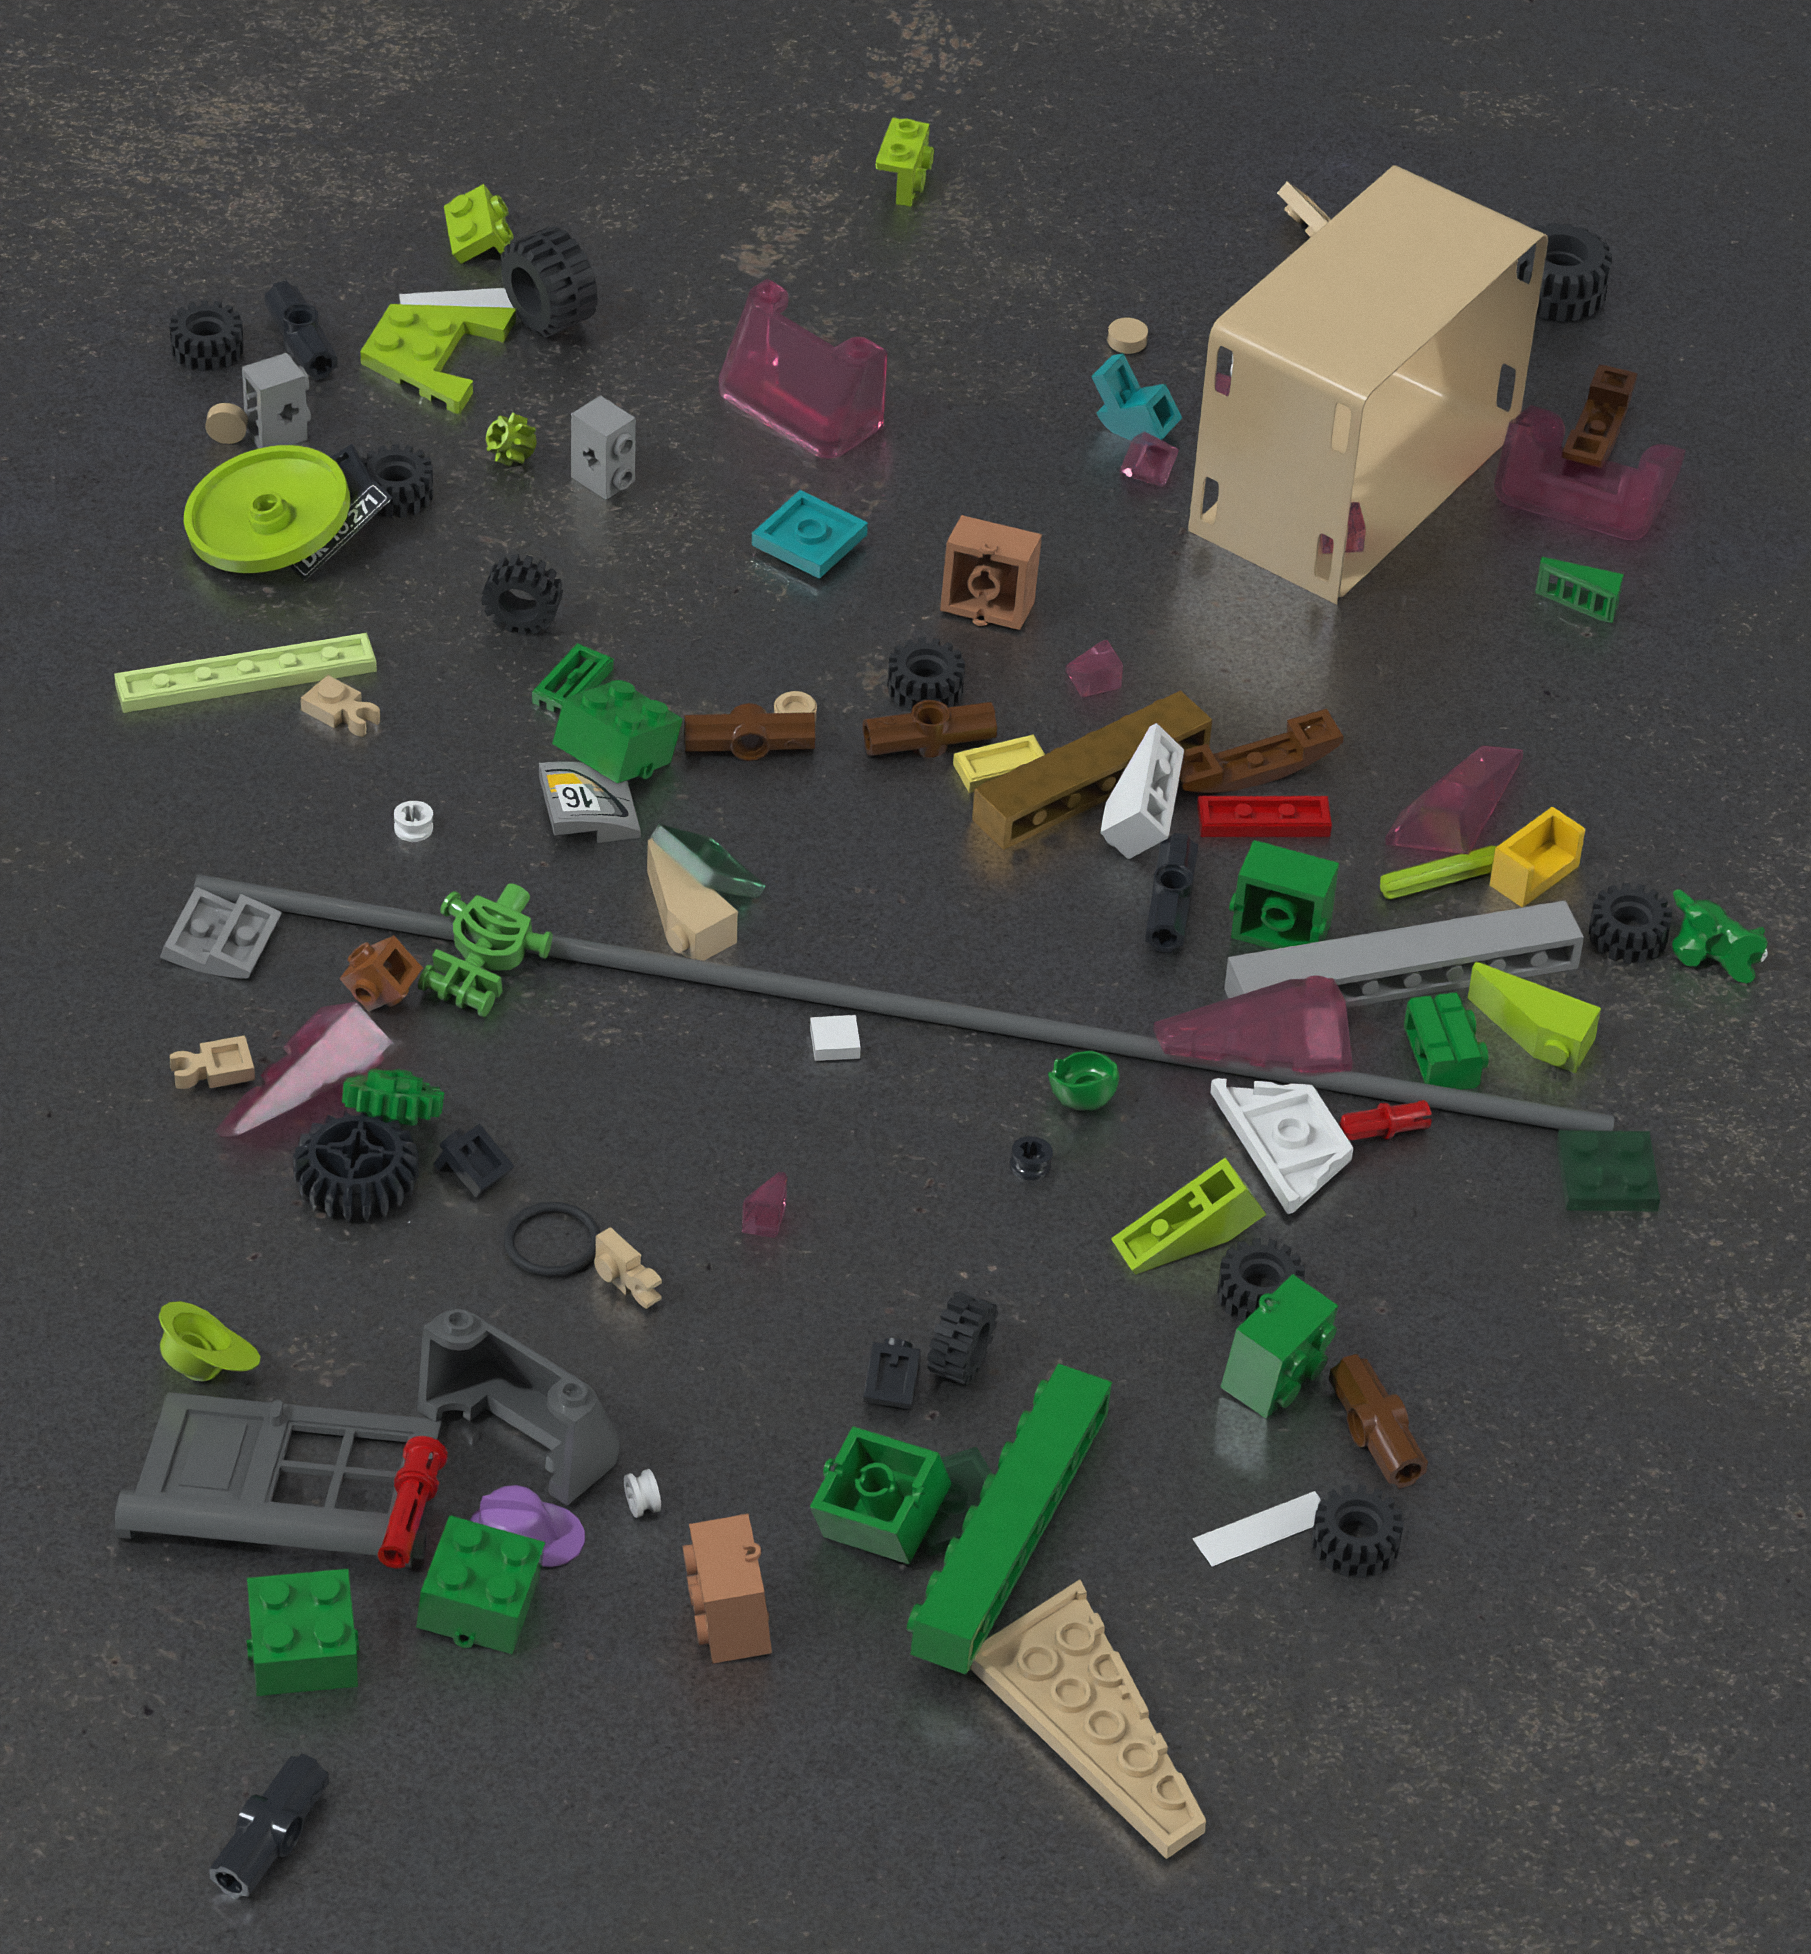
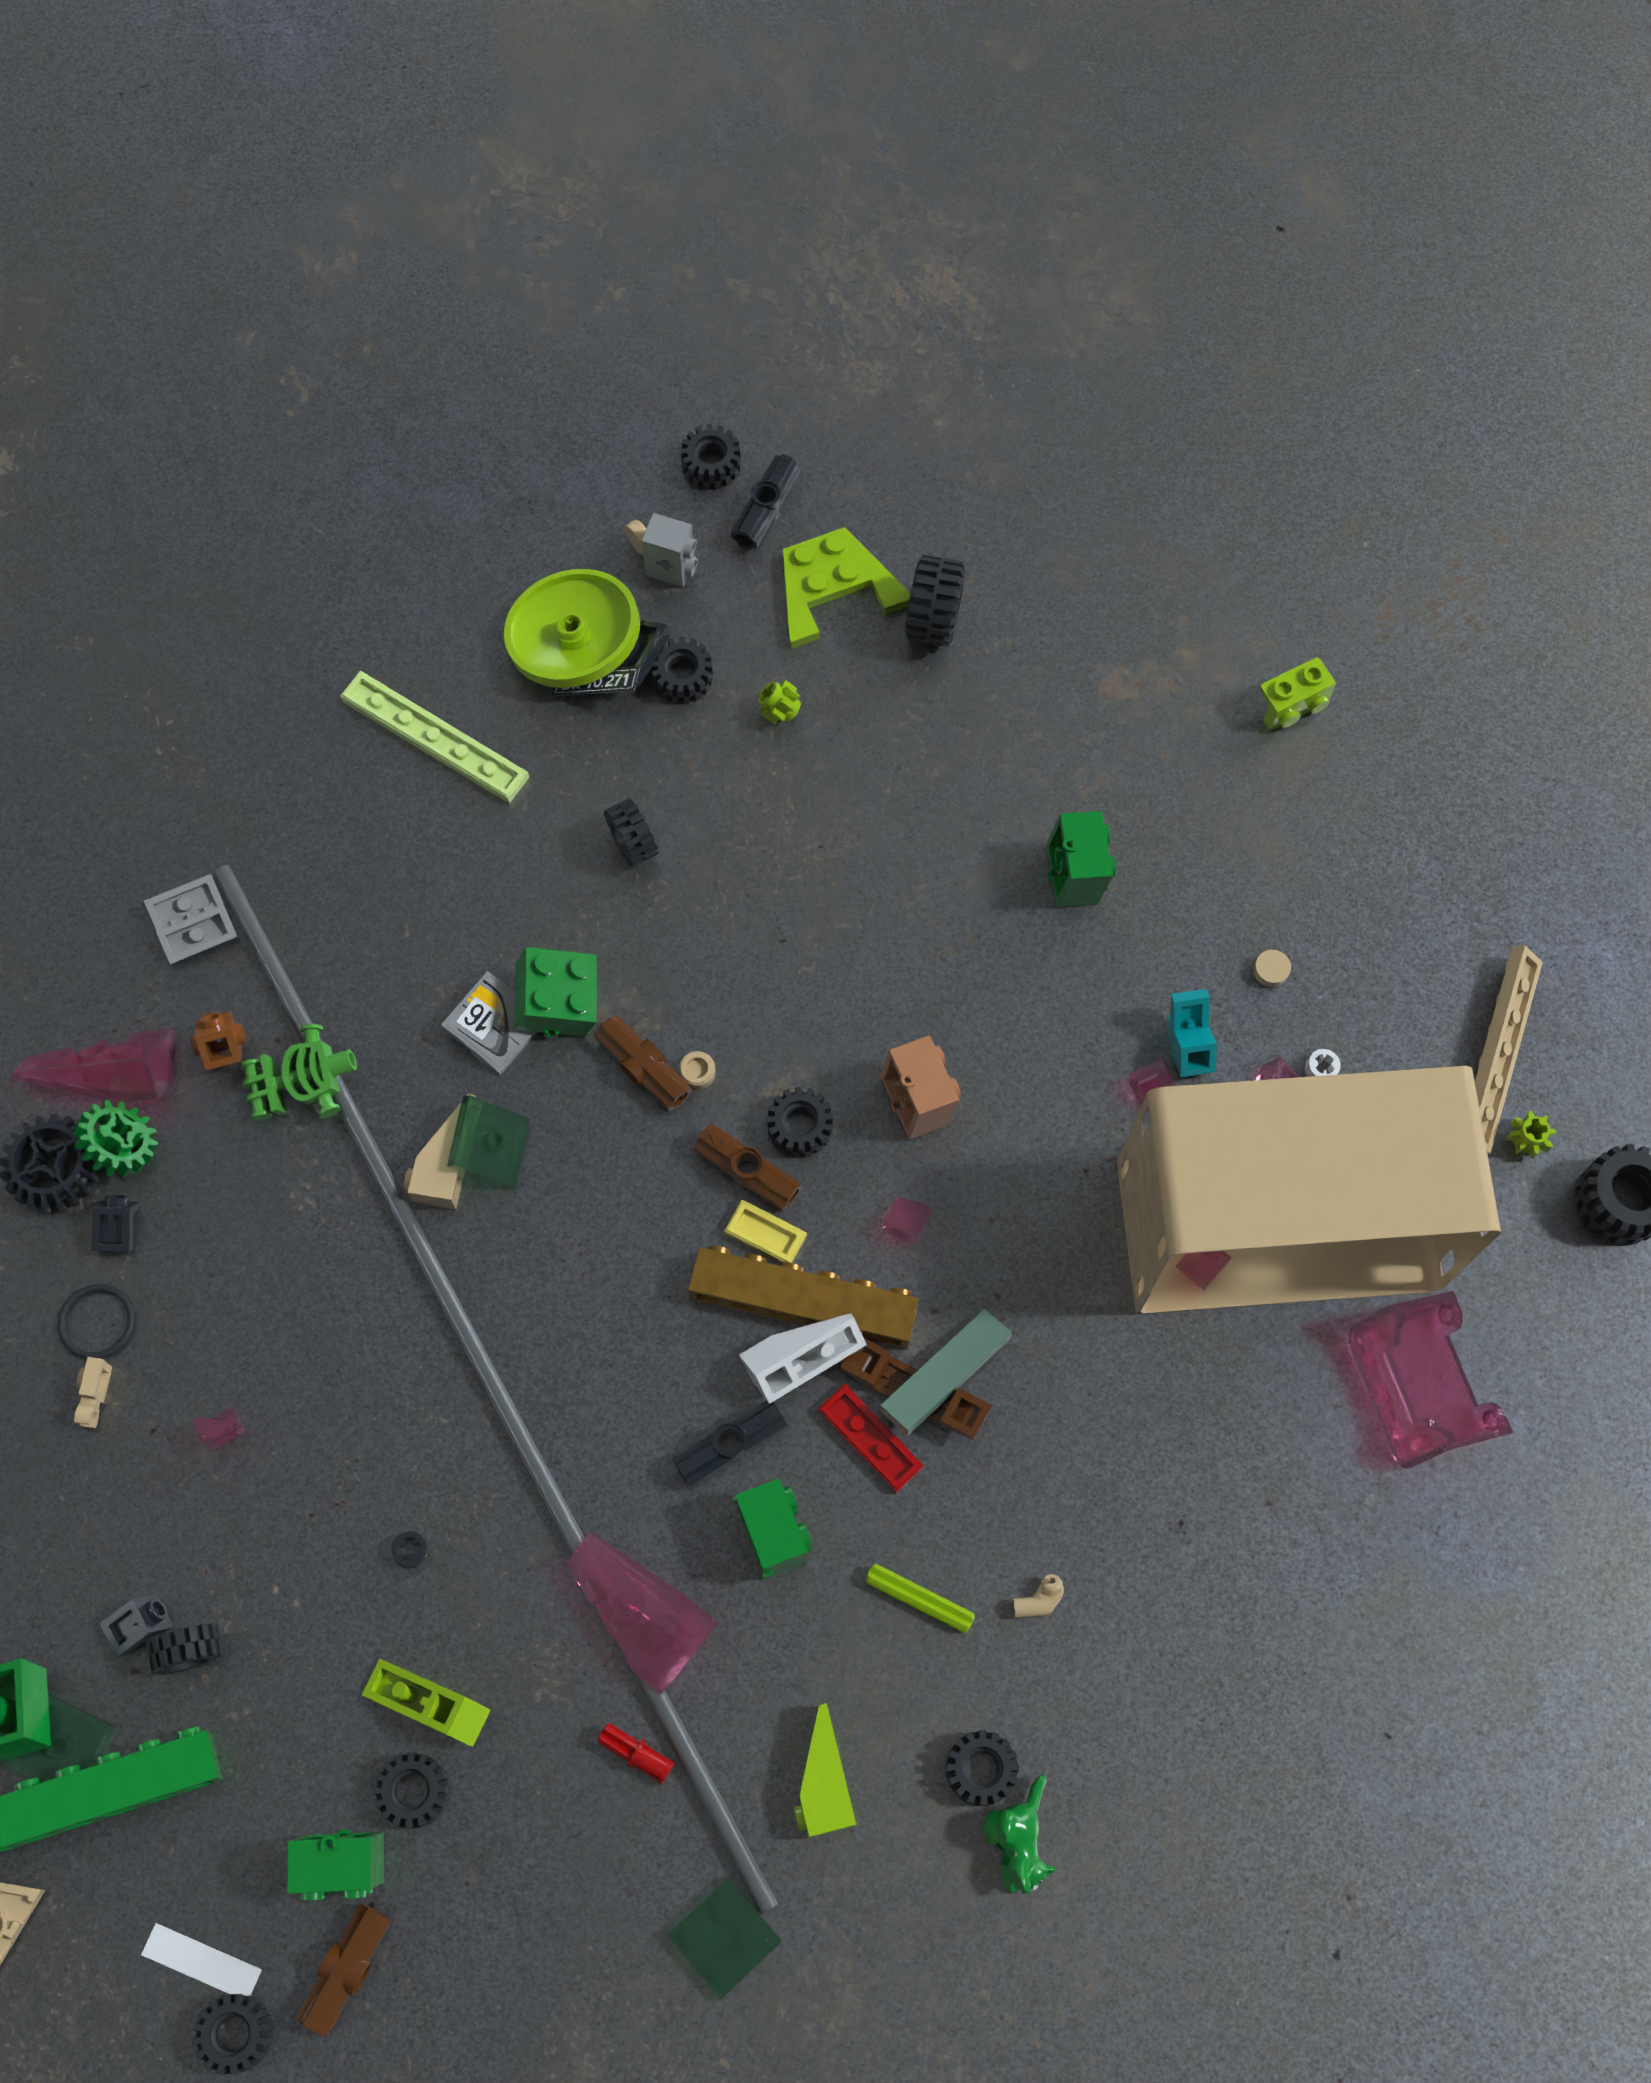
camera: 50 degrees right, 25 degrees up
tan plate [169,1035,255,1089] -> none
tan plate [301,675,380,737] -> none
white bush [394,801,433,842] -> none
white sticker [399,288,513,308] -> none
lime bracket [444,184,514,264] -> none
green tile [532,643,614,712] -> none
light grey brick [571,395,636,500] -> none
clear pink windscreen [718,278,887,459] -> none
teal plate [752,490,868,579] -> none
white tile [810,1015,861,1061] -> none
green hair [1048,1050,1119,1111] -> none
white wing [1210,1078,1353,1214] -> none
light grey brick [1224,900,1584,1026] -> none
clear pink wedge [1385,746,1523,854] -> none
green brick [1404,992,1489,1090] -> none
yellow panel [1489,807,1585,908] -> none
green slope [1535,557,1624,623] -> none
reddish brown slope [1561,364,1638,468] -> none
none -> sand green tile [880,1308,1012,1436]
none -> tan arm [1013,1574,1064,1618]
none -> green brick [1046,811,1116,907]

